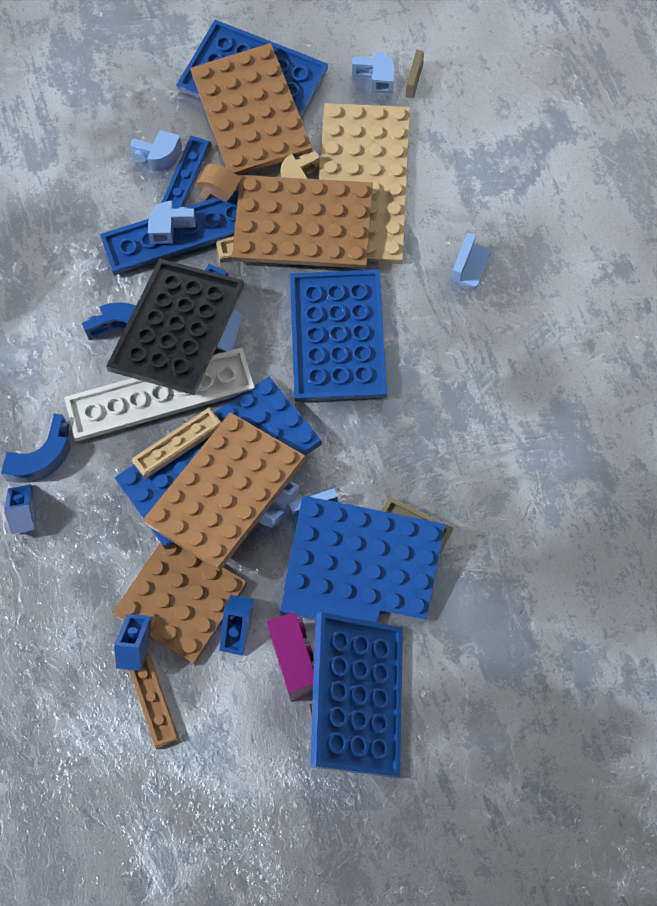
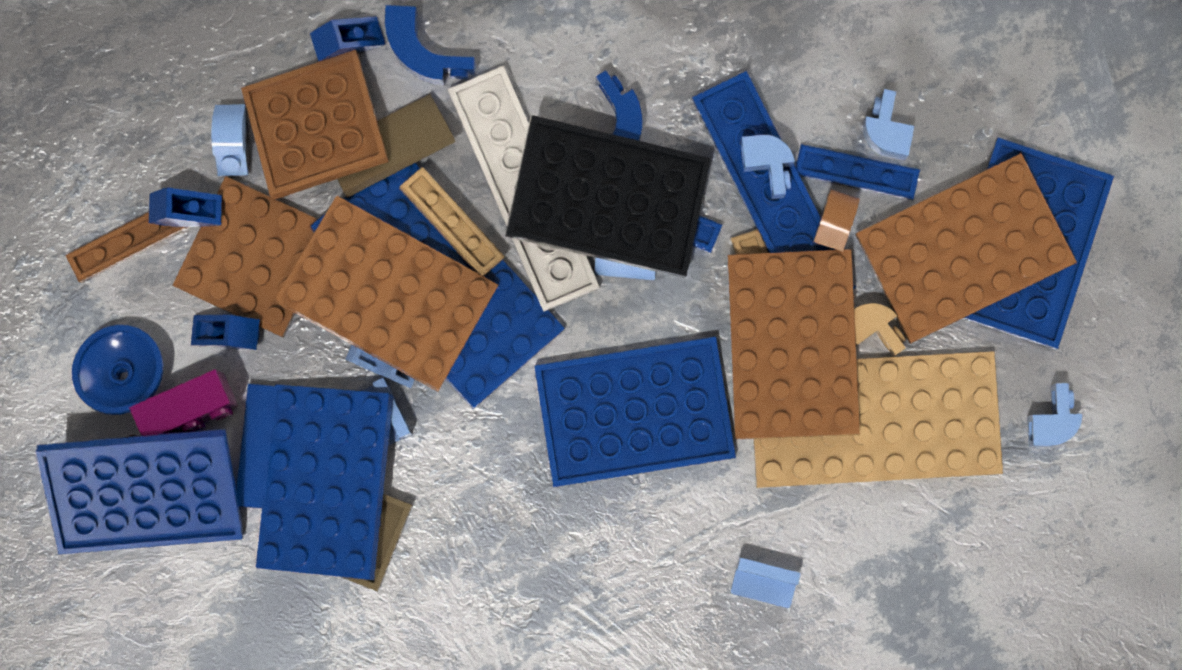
camera: 85 degrees right, 15 degrees up
dark tan tile [406,49,424,98] -> none
none -> blue dish [72,325,164,415]
none -> light blue brick [211,104,249,176]
none -> medium nougat plate [241,50,389,200]
none -> dark tan tile [337,94,456,198]

